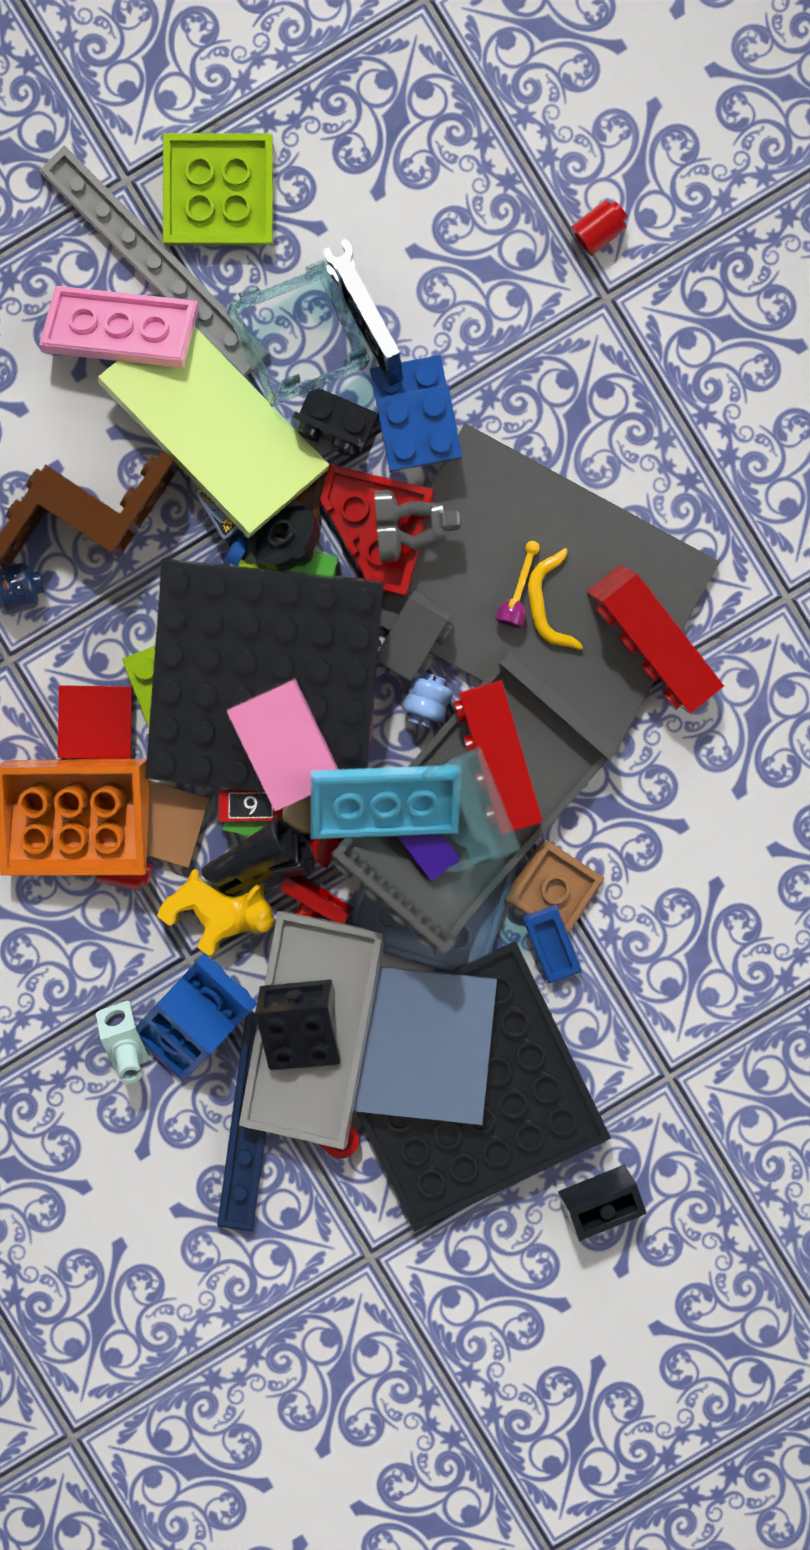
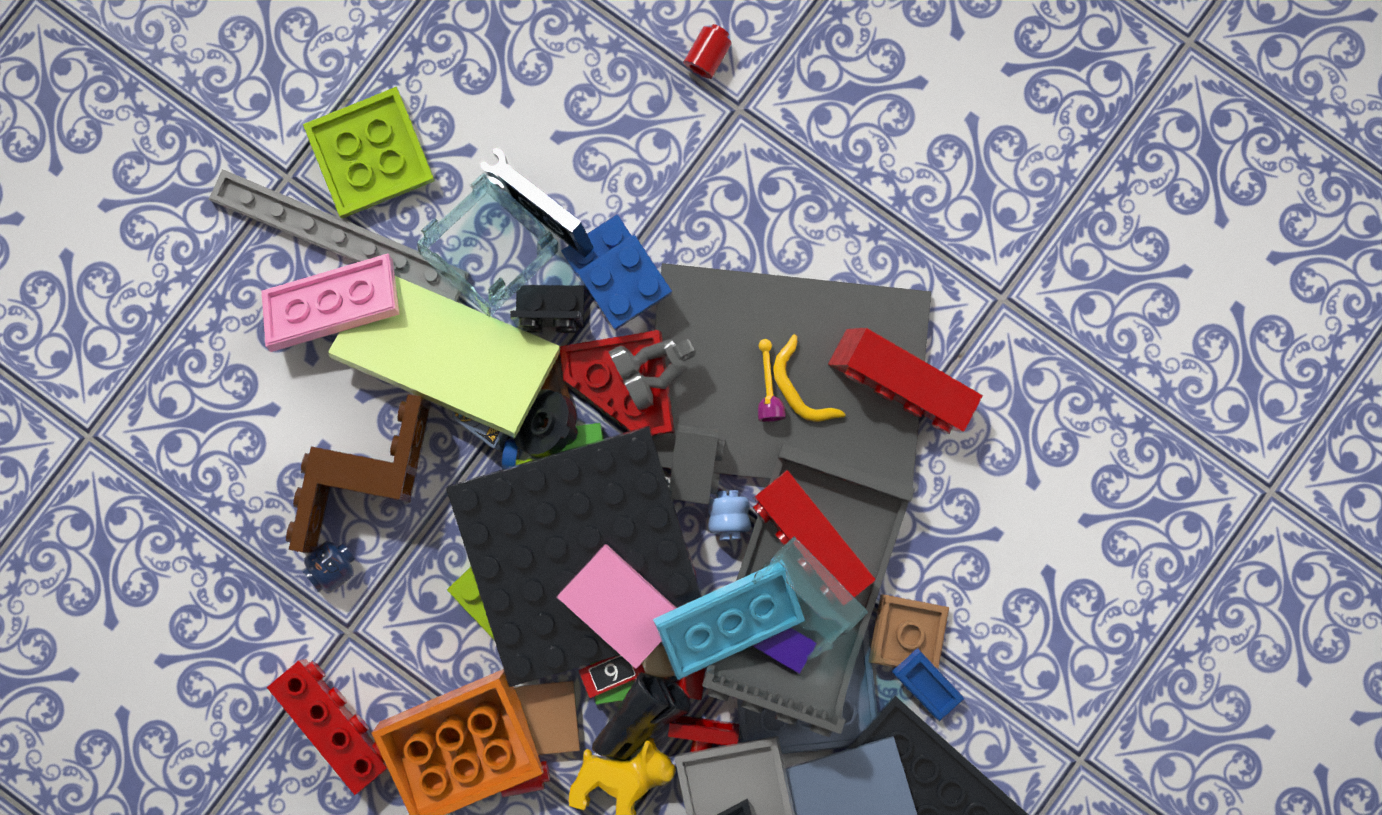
camera: 20 degrees left, 5 degrees down
red tile [58,685,133,759] -> none

